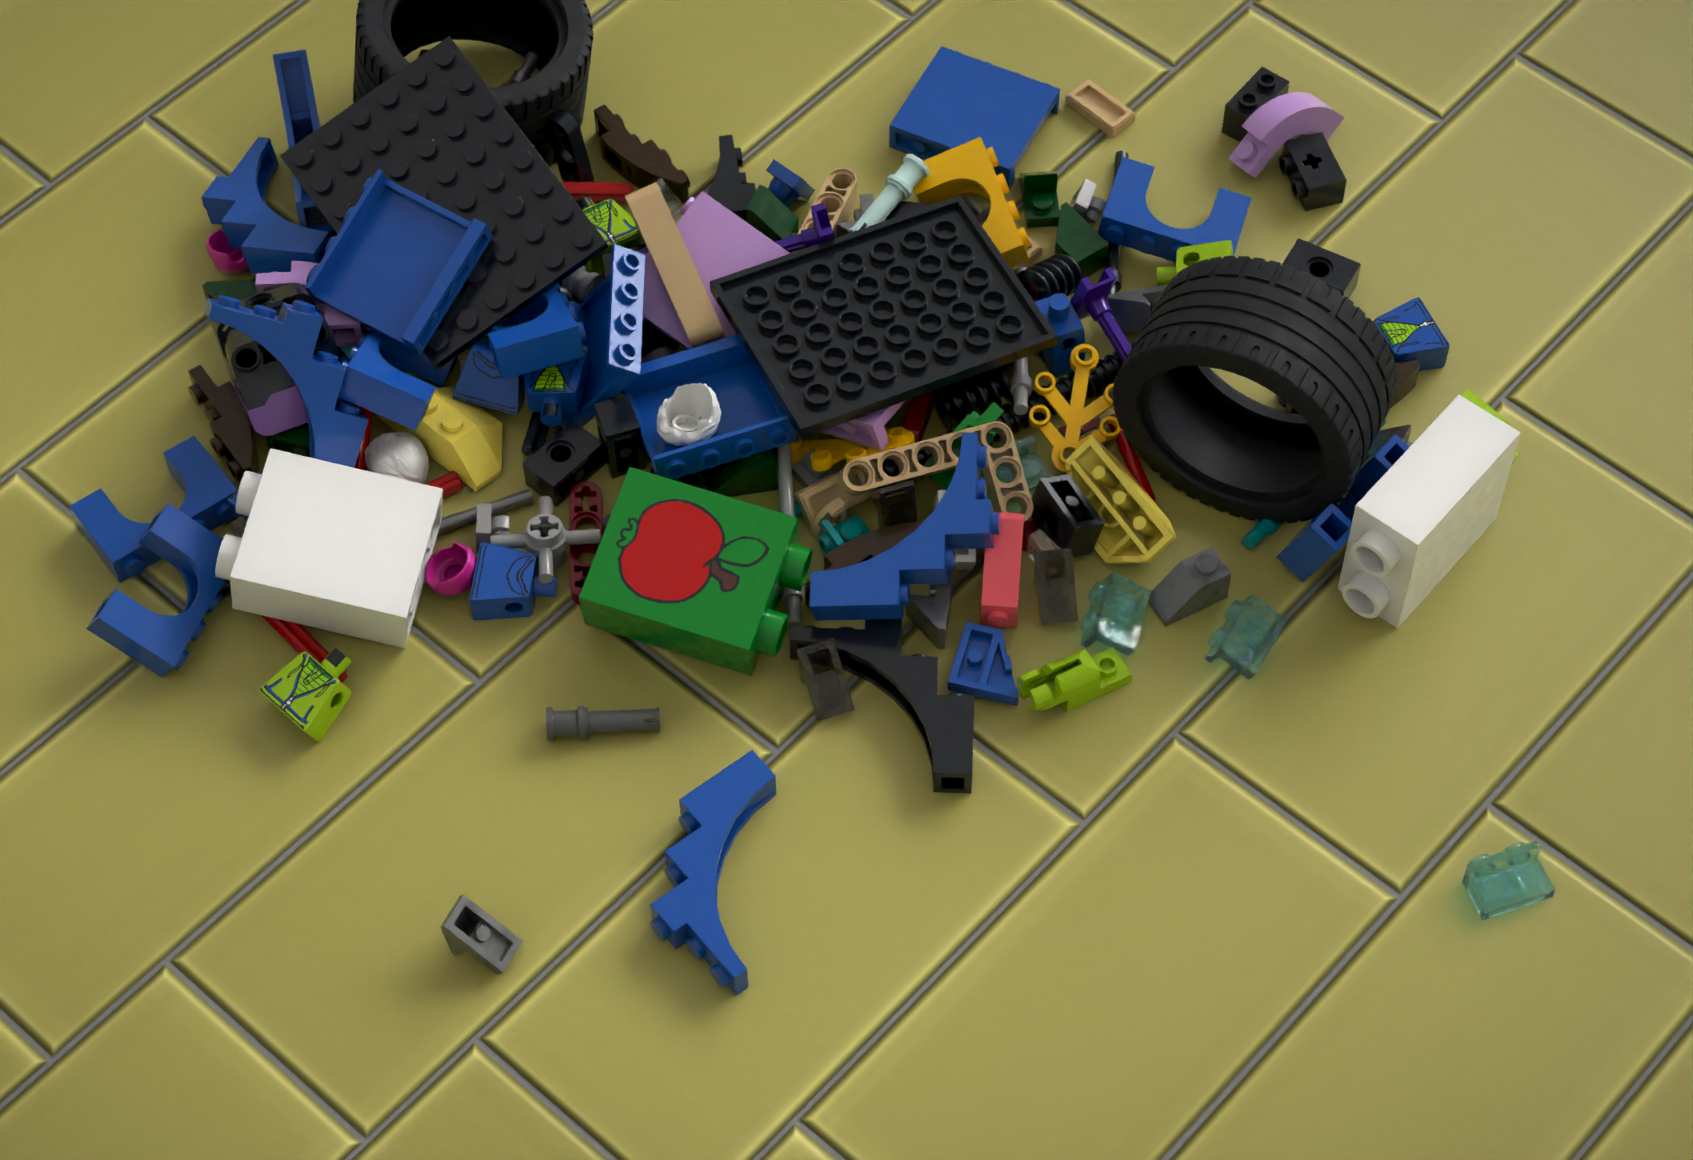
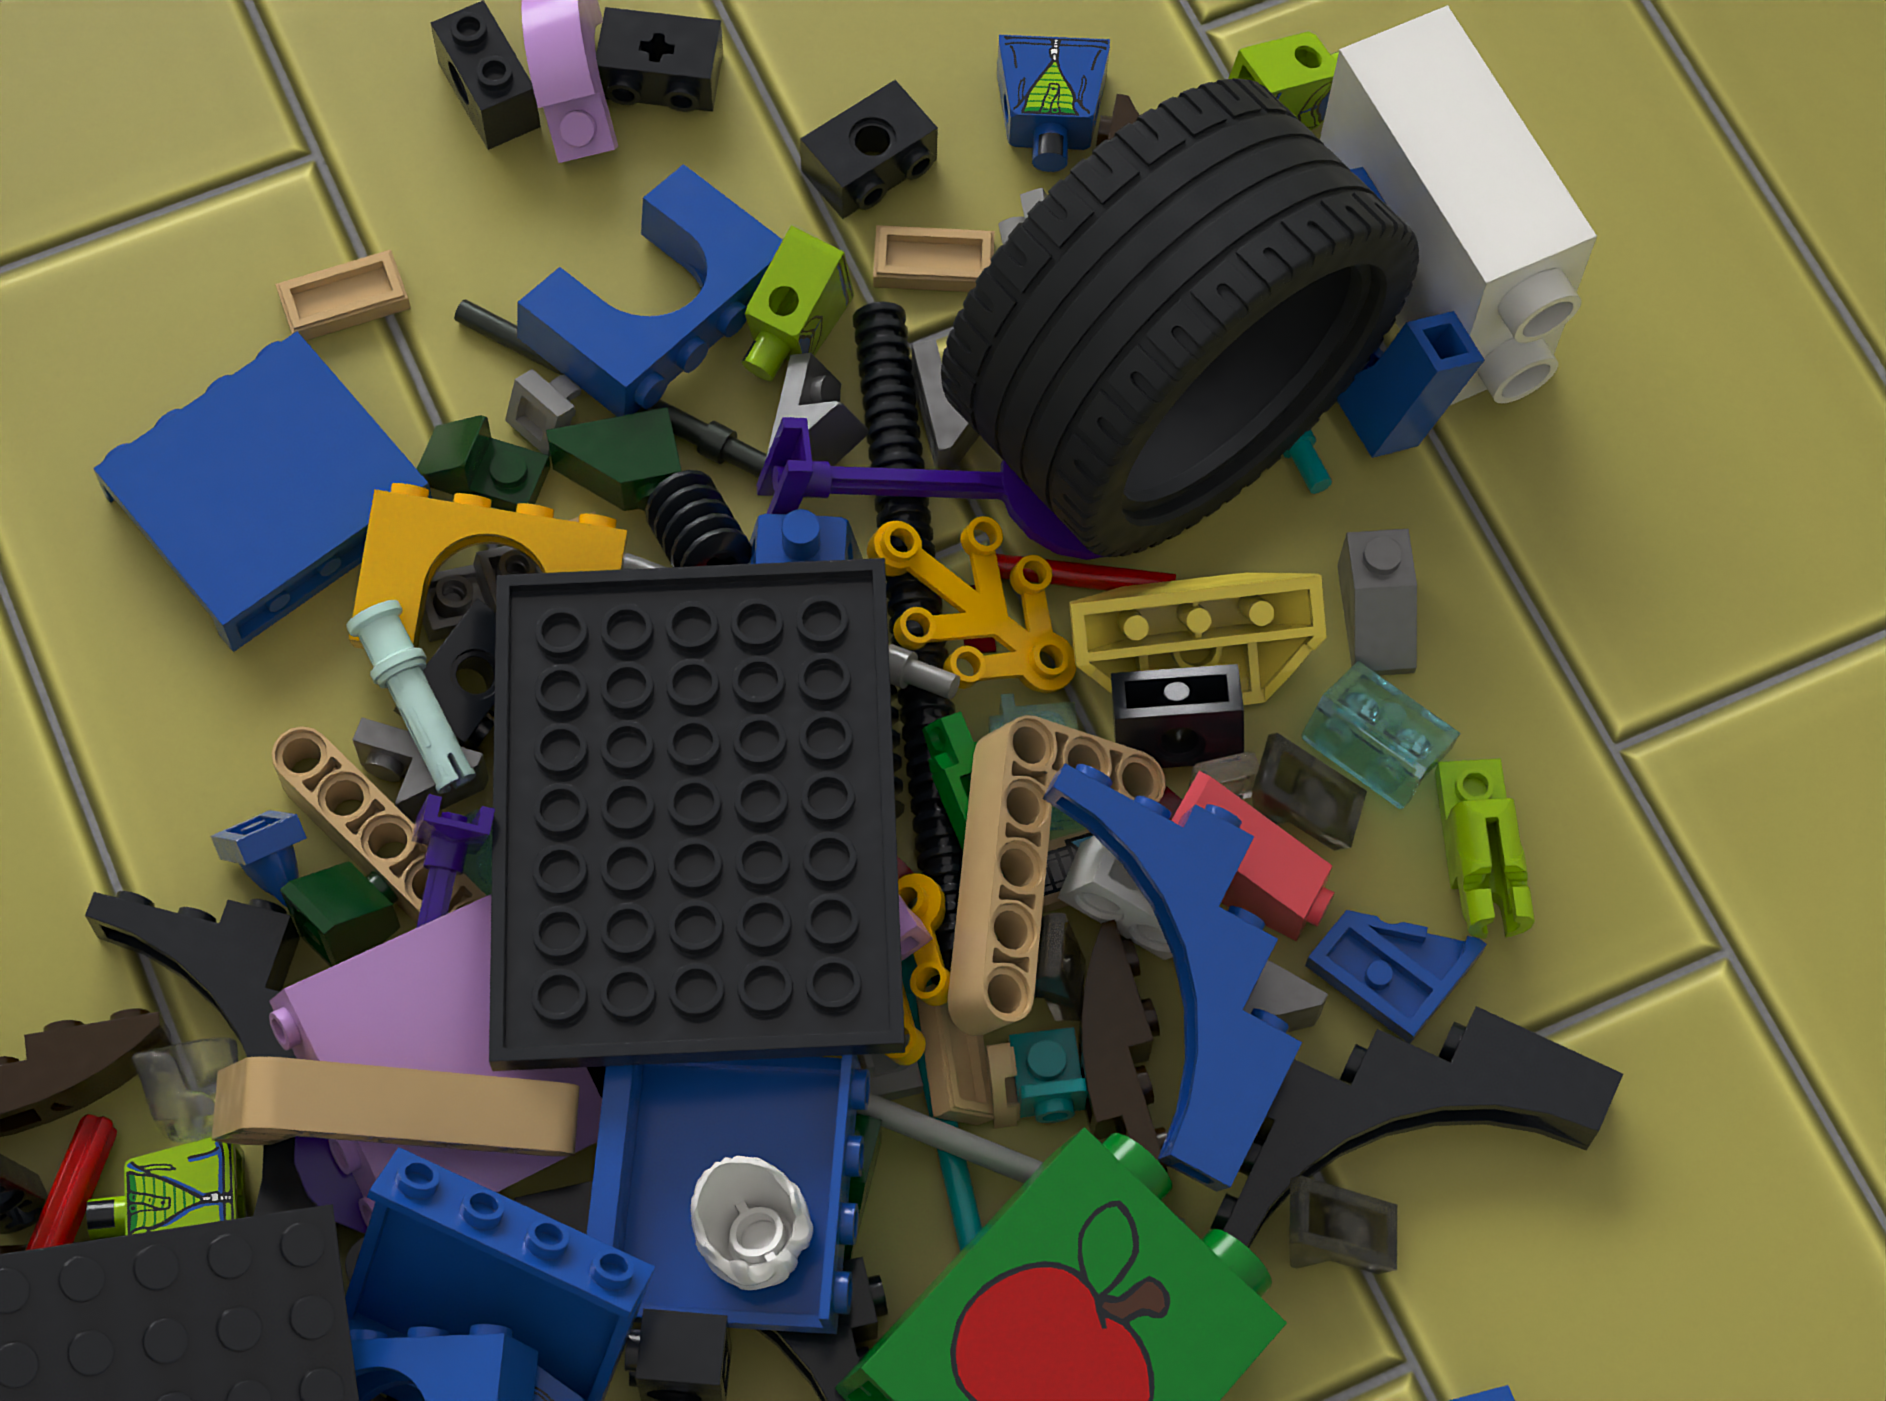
camera: 70 degrees left, 10 degrees up
clear light blue bracket [1204,594,1287,679] -> none

